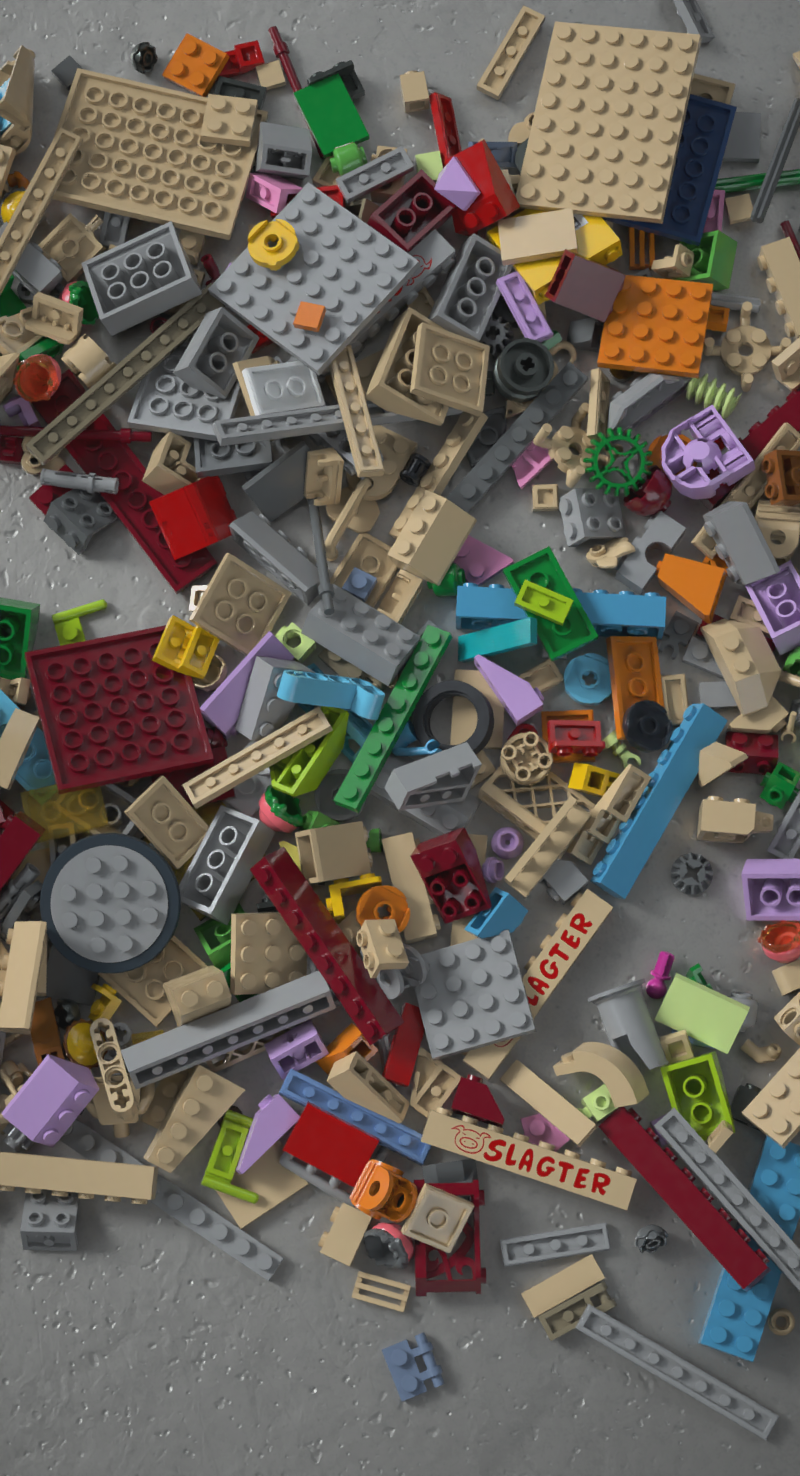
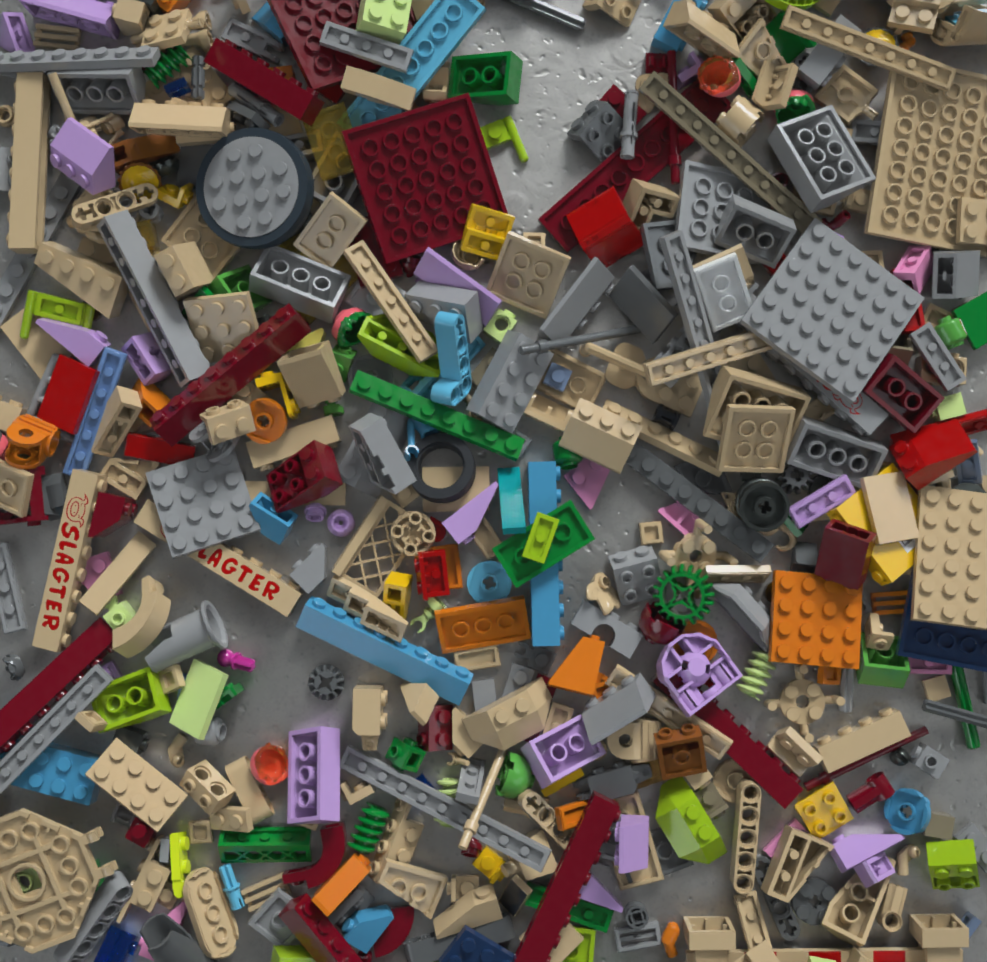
camera: 80 degrees right, 10 degrees up
yellow plate [248,219,299,271] -> none
orange tile [293,301,326,332] -> none
tan hinge [304,447,344,506] -> none
lavender slope [434,156,481,211] -> none
tan fence [505,795,591,898] -> none
black tile [622,700,673,753] -> none

